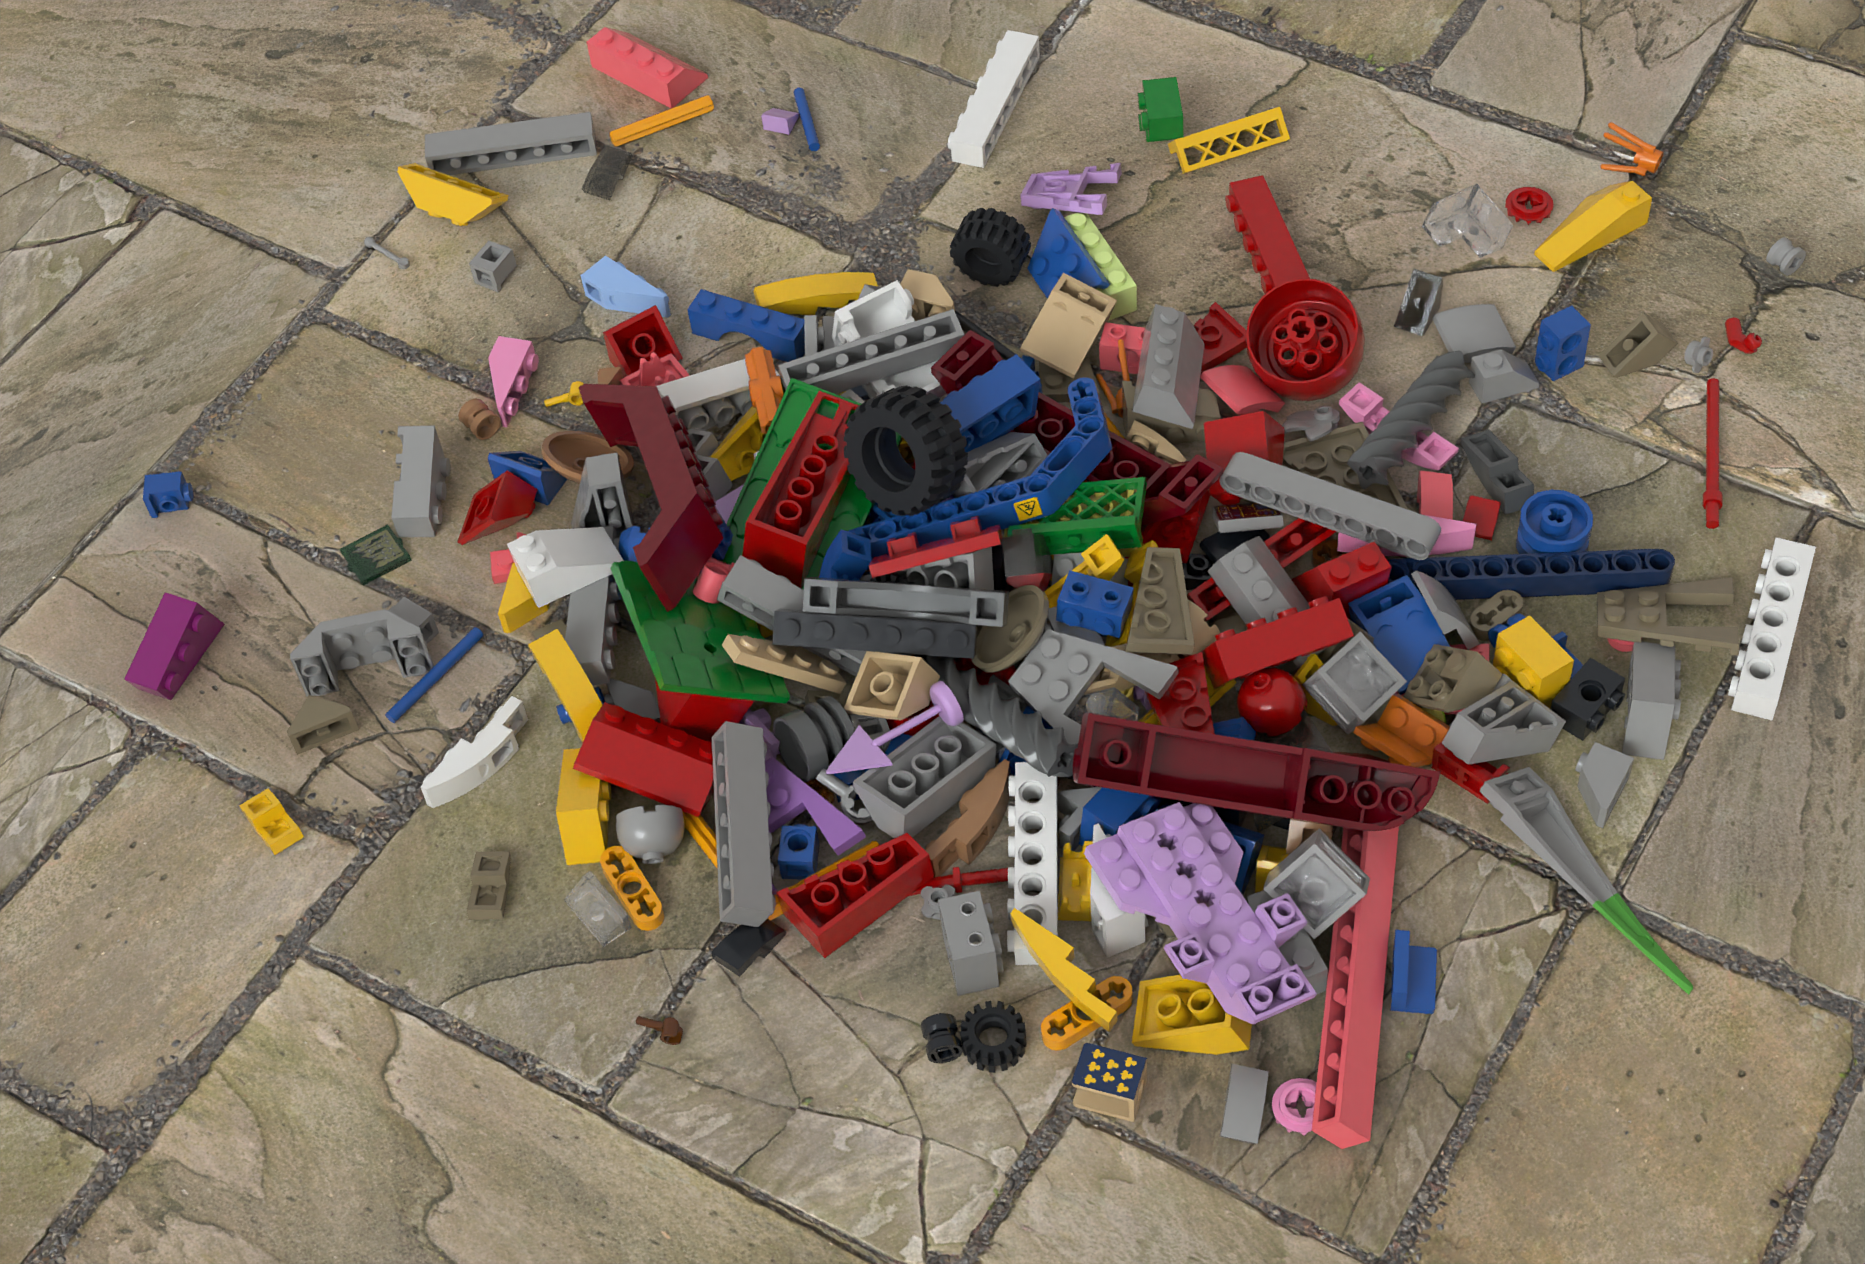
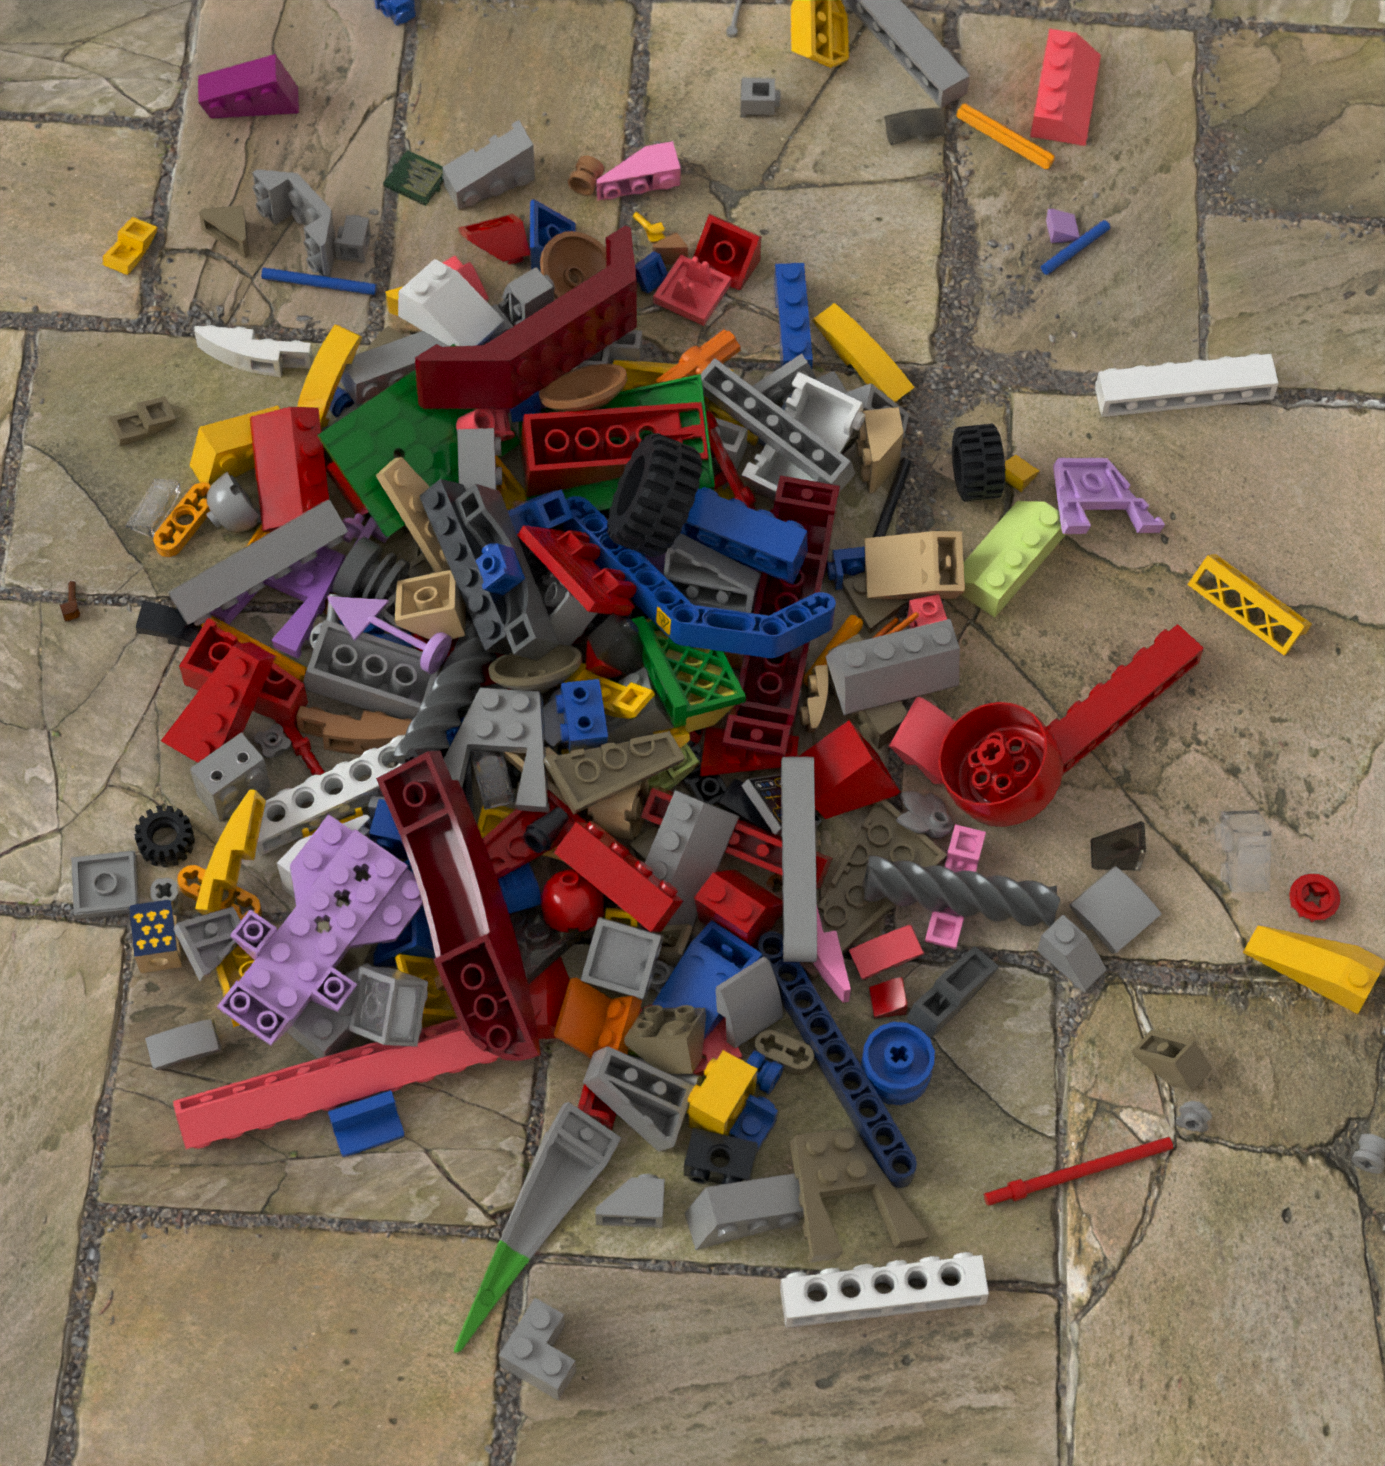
camera: 55 degrees right, 10 degrees up
light blue slope [580,255,671,318] -> none
white wedge [656,359,779,431] -> none
blue brick [778,824,820,880] -> none
black wheel [921,1013,963,1063] -> none
blue wing [1027,208,1110,299] -> none
green brick [1137,77,1184,142] -> none
red wing [1194,302,1247,373] -> none
bright pink gear [1272,1078,1317,1136] -> none
blue brick [1535,305,1591,381] -> none
red arm [1725,317,1762,354] -> none
none -> light grey tile [71,850,139,920]
none -> light grey bush [150,878,183,915]
none -> red wedge [161,642,276,763]
none -> light grey wing [173,907,241,981]
none -> blue brick [476,543,525,595]
none -> light grey brick [499,1298,576,1401]
none -> black cone [523,807,569,853]
none -> medium nougat dish [539,364,628,412]

